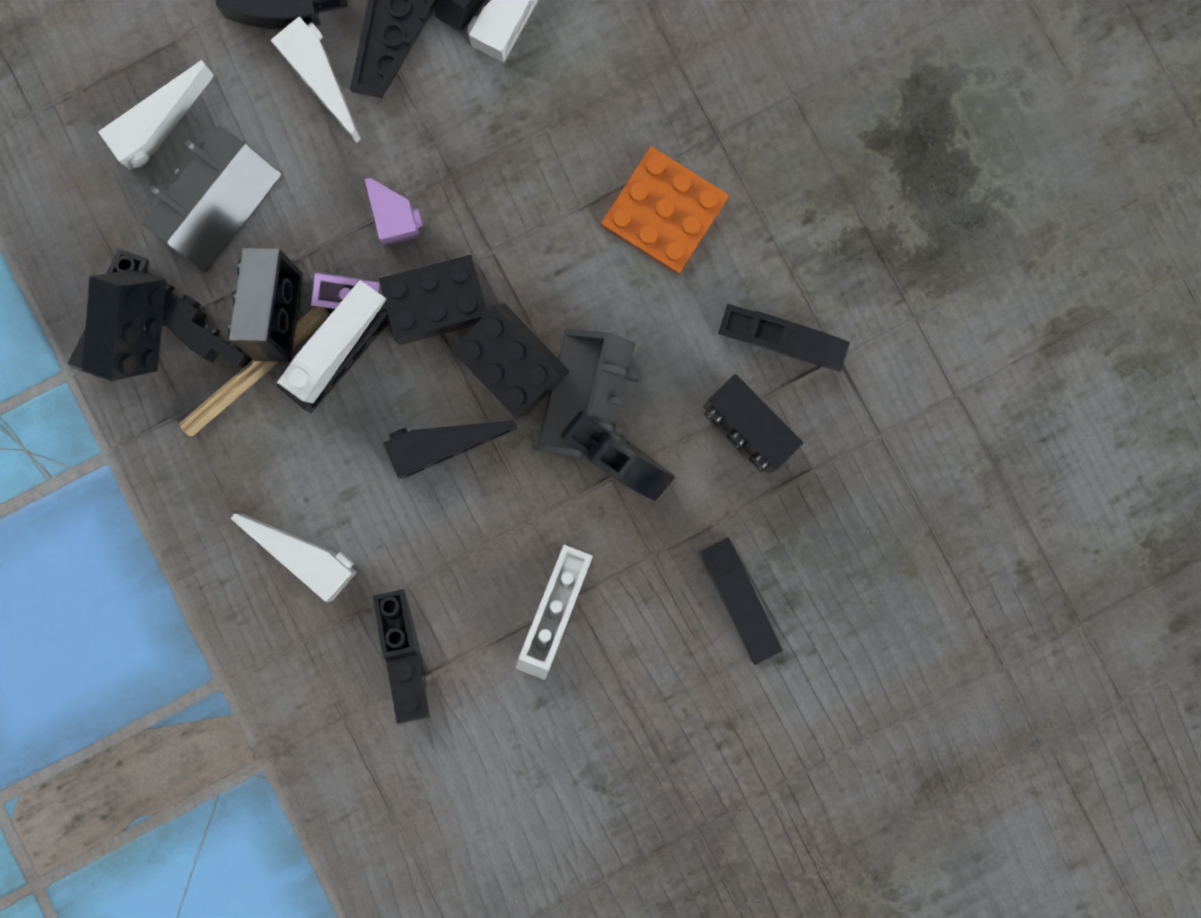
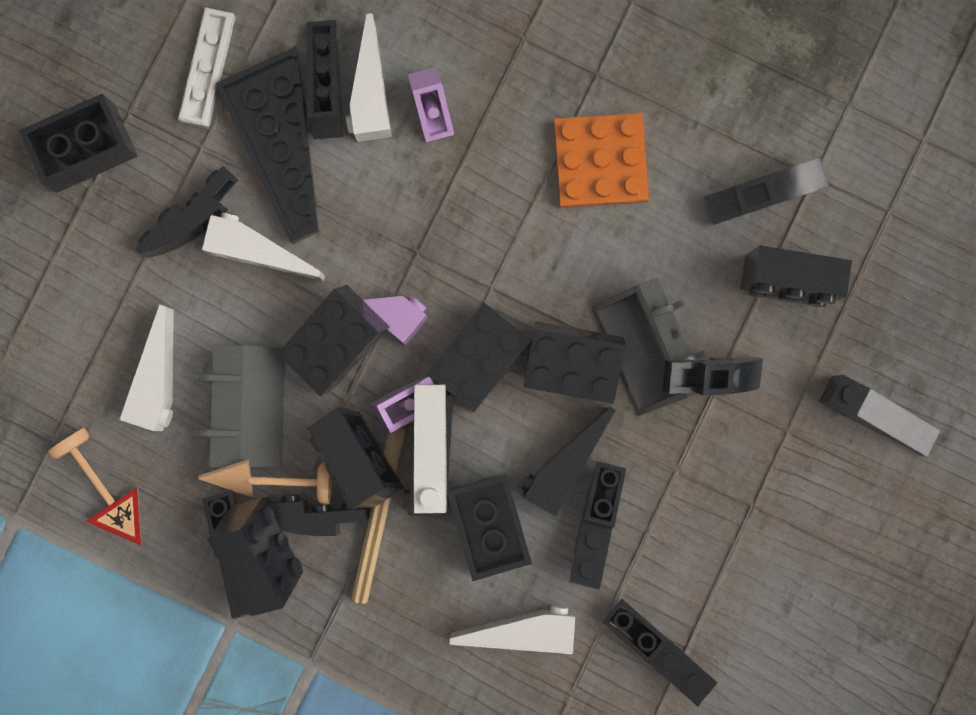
camera: 40 degrees left, 0 degrees up
white slope [516,545,593,680] -> none
none -> light nougat piece [47,428,142,545]
none -> light nougat piece [198,459,332,504]
none -> black brick [277,285,390,396]
none -> lavender slope [407,67,454,142]
none -> black brick [447,472,532,581]
none -> black slope [568,461,626,590]

